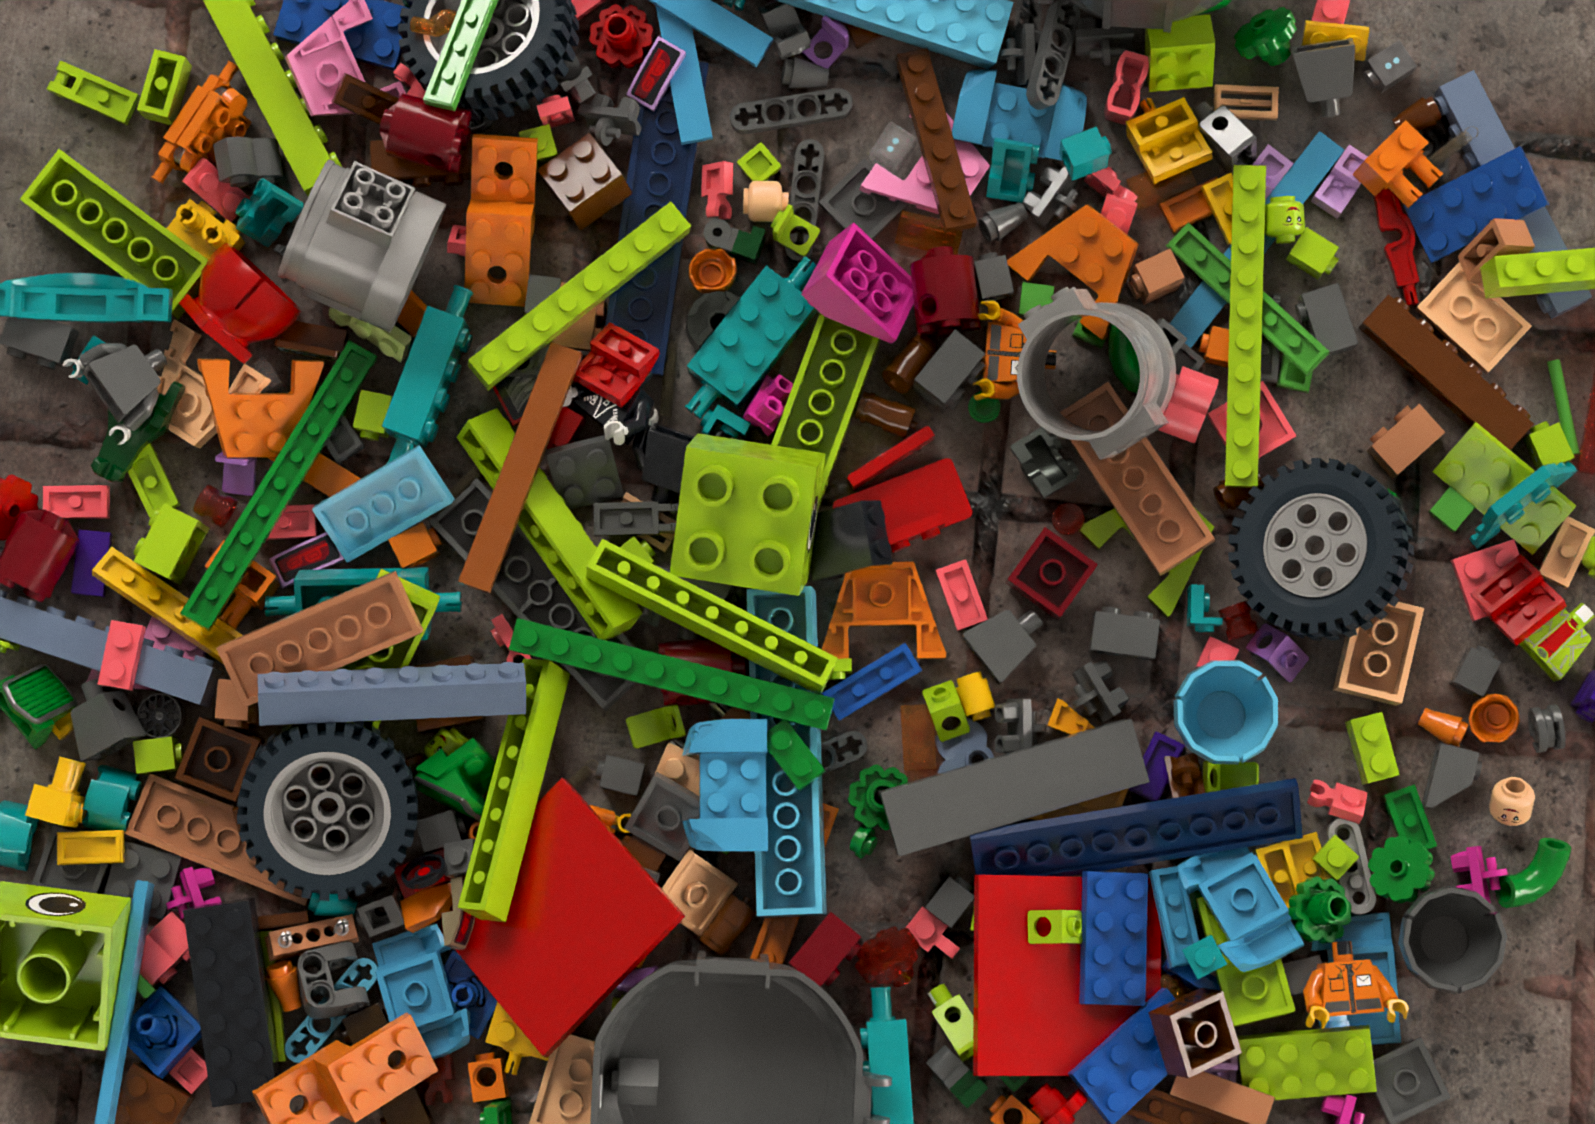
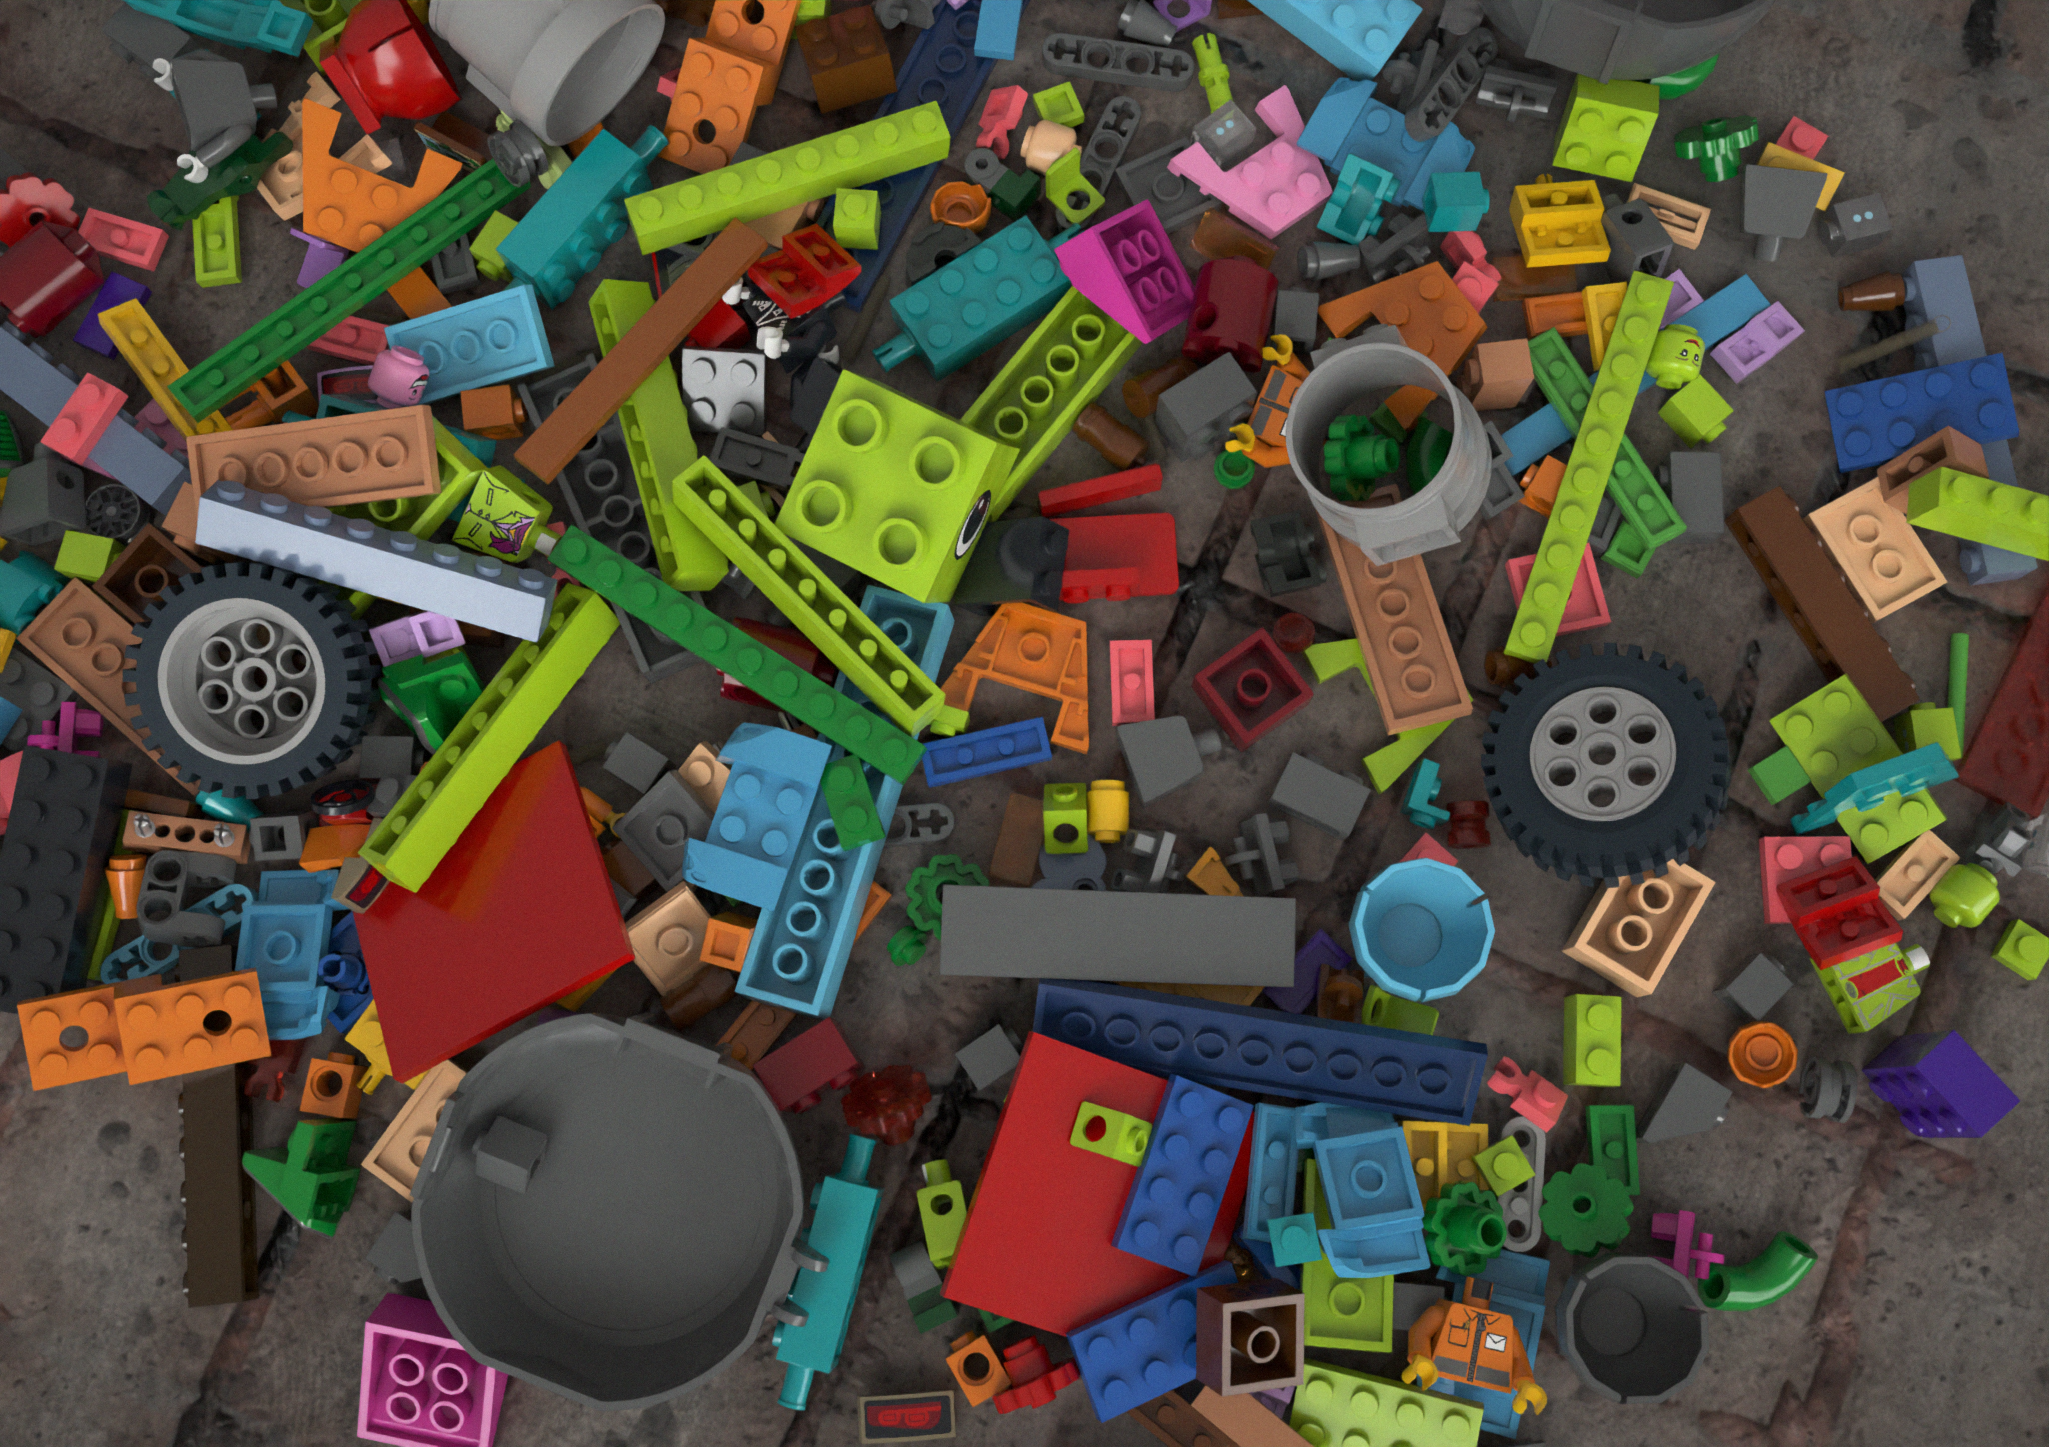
camera: 15 degrees right, 5 degrees down
lime brick [134,503,210,585] -> none
clear red wheel [193,484,238,528] -> none
lime bracket [626,704,686,749] -> none
teal bracket [700,405,752,439] -> none
dark pink hips [743,375,793,436] -> none
reddish brown plate [895,48,977,233] -> none
coral plate [902,906,960,959] -> none
coral brick [1104,50,1149,125] -> none
coral brick [1158,366,1219,444] -> none
medium lavender bracket [1246,624,1309,682] -> none
orange brick [1352,120,1444,209] -> none
nougat brick [1367,404,1445,479] -> none
red piece [1372,188,1419,306] -> none
orange cone [1418,708,1469,747] -> none
light nougat head [1489,777,1535,826] -> none
none -> bright pink head [368,345,429,409]
none -> lavender slope [369,610,466,667]
none -> lime torso [452,465,563,563]
none -> dark grey wheel [487,120,548,188]
none -> orange brick [700,911,758,972]
none -> lime brick [833,188,881,250]
none -> lime pin [1192,33,1235,118]
none -> green plant [1324,414,1400,502]

